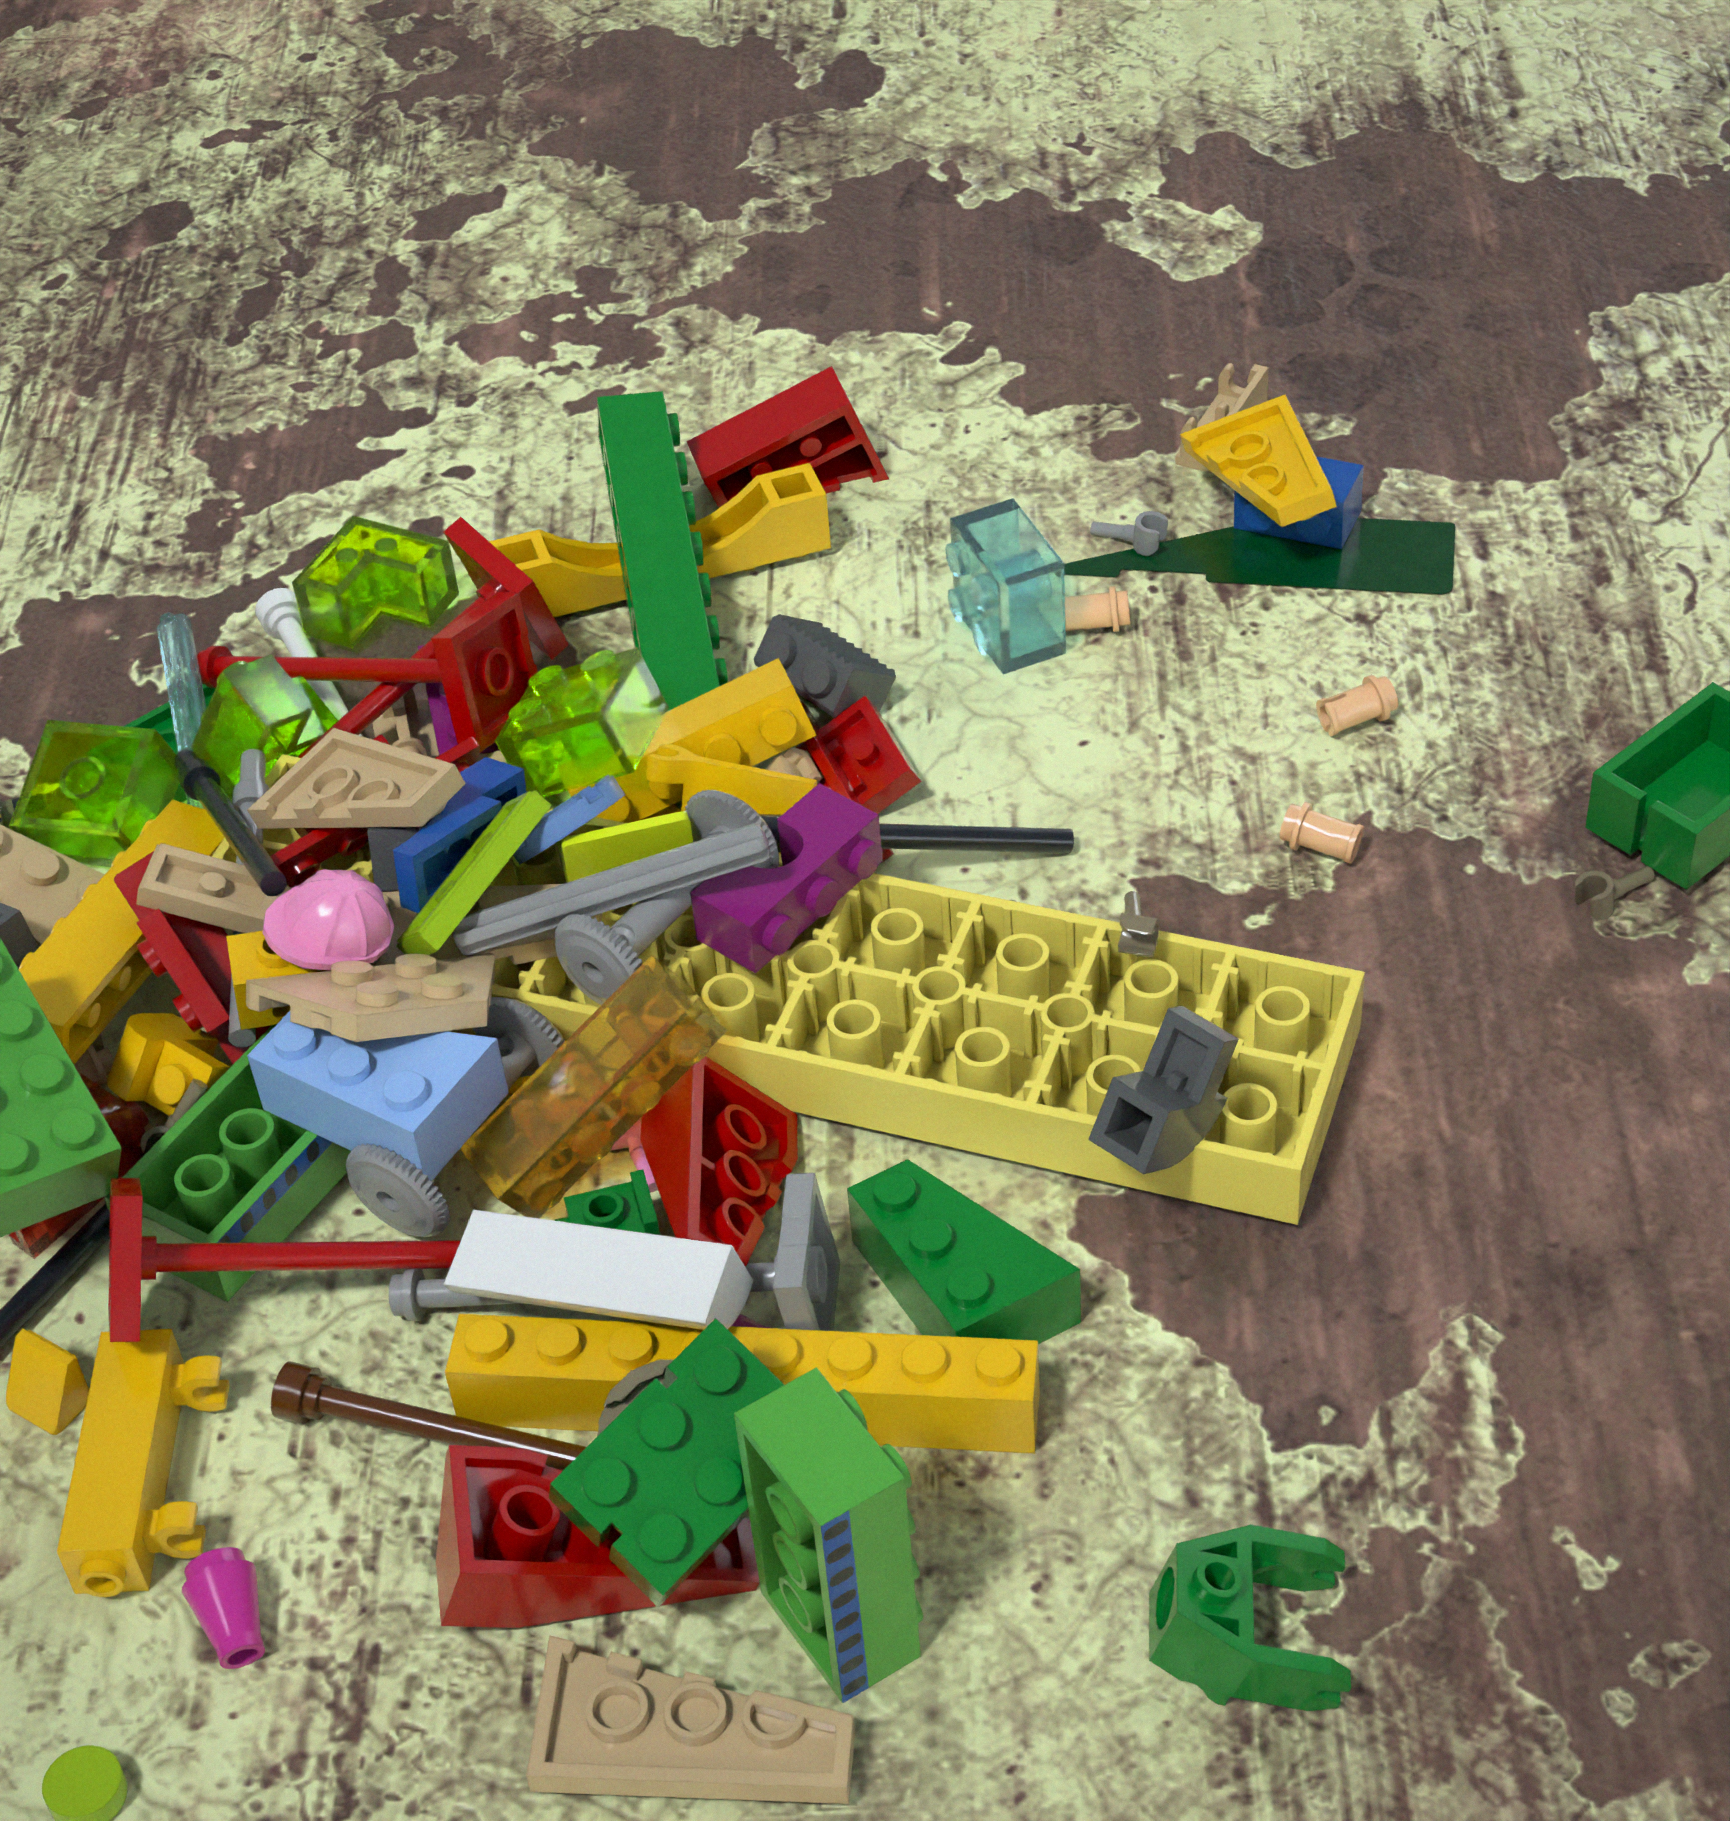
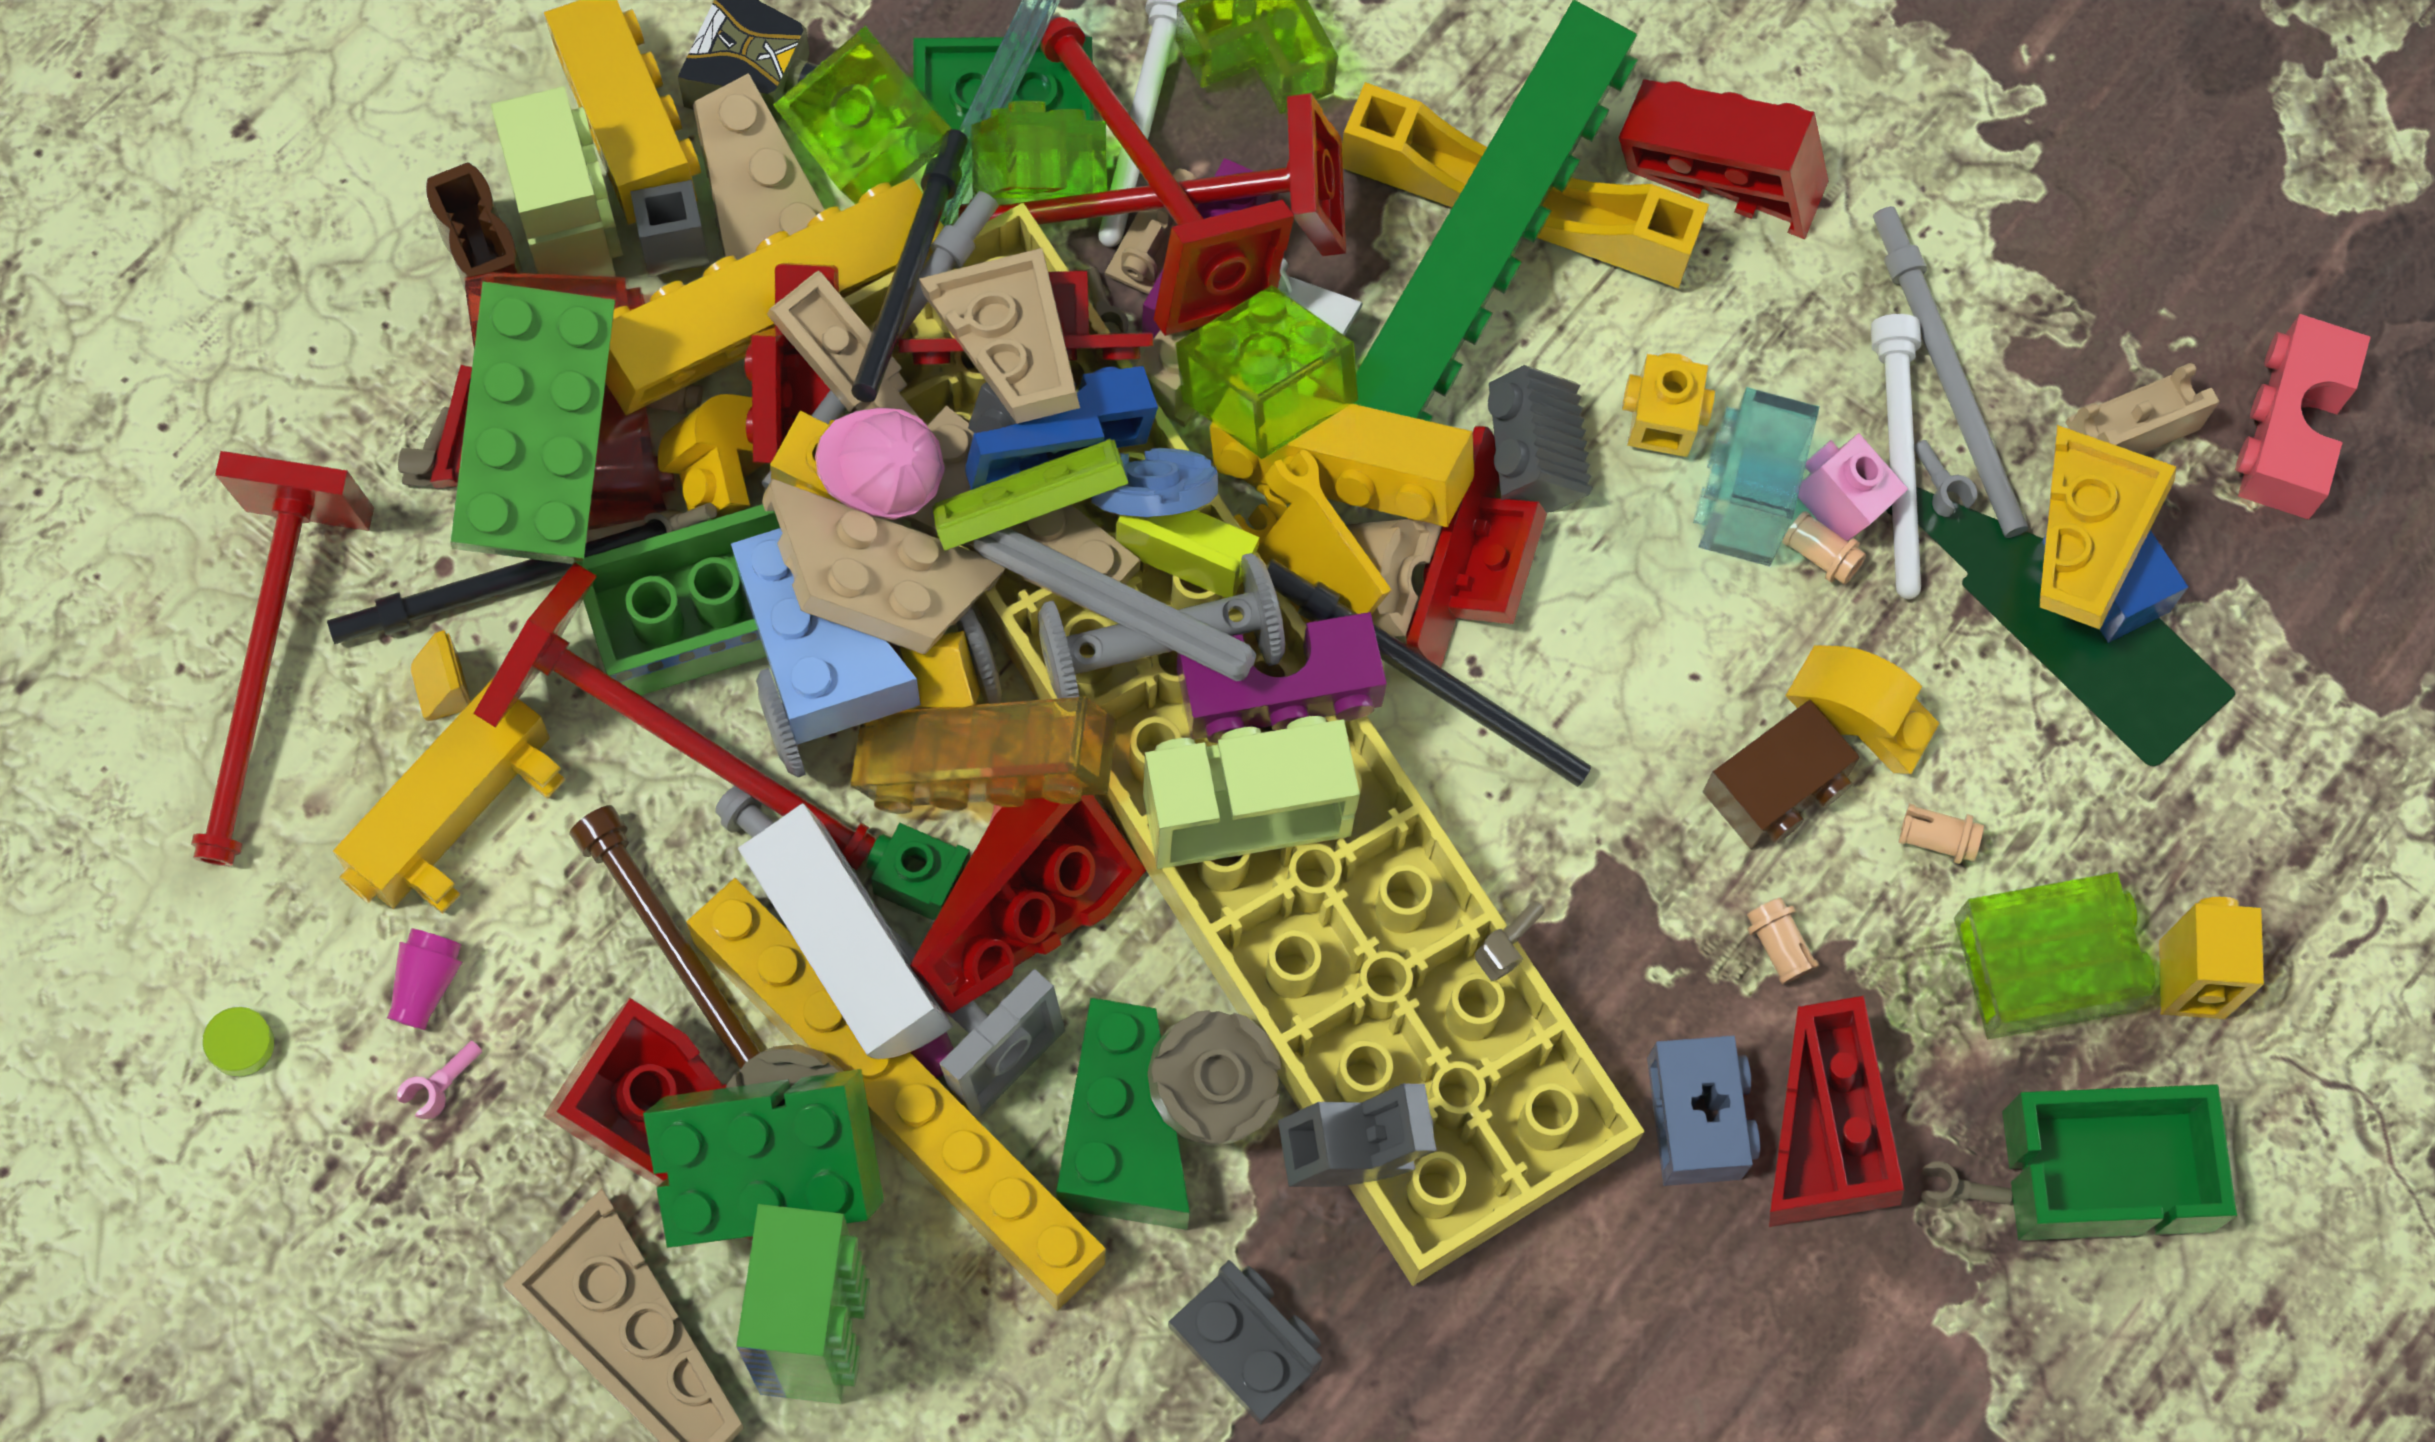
camera: 30 degrees right, 25 degrees up
none -> bright pink hand [397,1041,482,1120]
none -> yellow slope [900,631,980,707]
none -> yellowish green piece [1143,716,1360,869]
none -> dark tan tile [1147,1010,1281,1146]
none -> dark grey bracket [1168,1260,1322,1425]
none -> yellow brick [1622,353,1715,457]
none -> sand blue brick [1647,1036,1760,1186]
none -> reddish brown brick [1703,700,1860,850]
none -> red wedge [1769,995,1904,1227]
none -> yellow brick [1785,645,1939,774]
none -> bright pink brick [1792,433,1908,541]
none -> white piece [1871,314,1921,599]
none -> light grey bar [1873,206,2028,538]
none -> clear neon green brick [1954,872,2156,1040]
none -> yellow brick [2159,897,2264,1019]
none -> coral arch [2235,314,2371,520]

